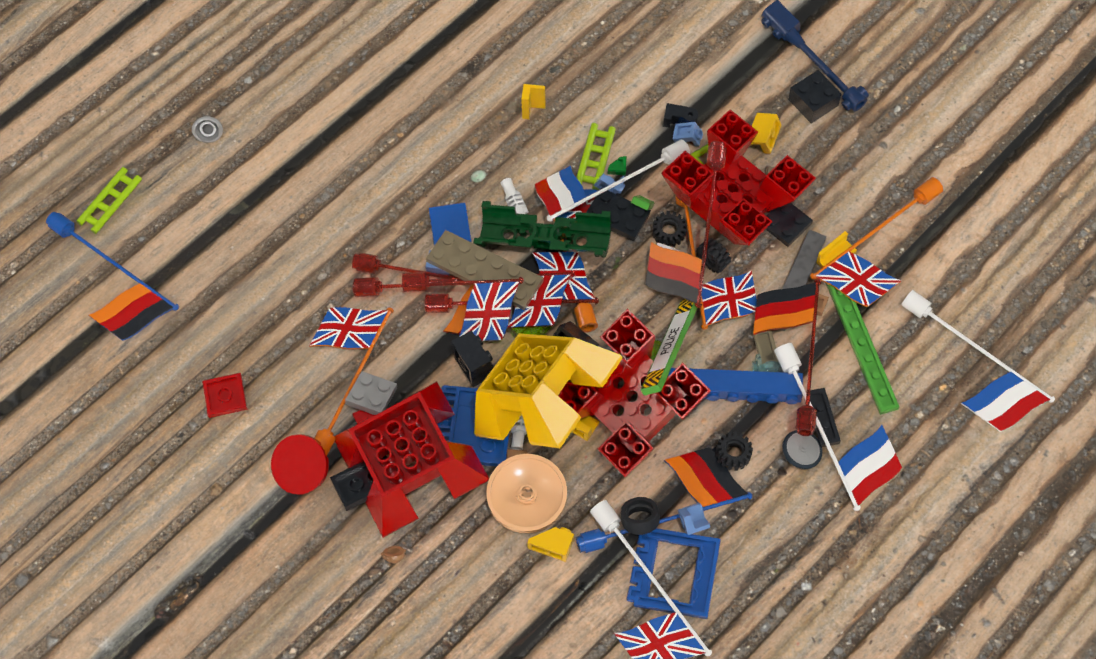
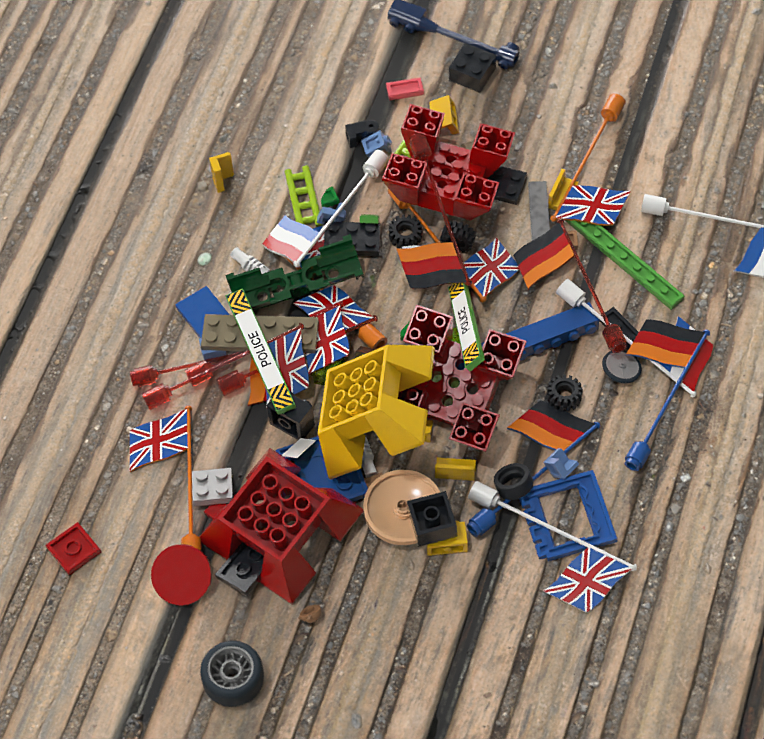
camera: 25 degrees left, 5 degrees down
dark tan tile [752,330,779,366] -> none
clear light blue bracket [752,354,782,372] -> none
none -> wheel [200,641,264,707]
none -> tile [225,289,296,415]
none -> white sticker [282,438,316,458]
none -> coral tile [386,77,424,101]
none -> black brick [407,491,458,547]
none -> yellow panel [435,457,476,481]
none -> flag [625,319,710,471]

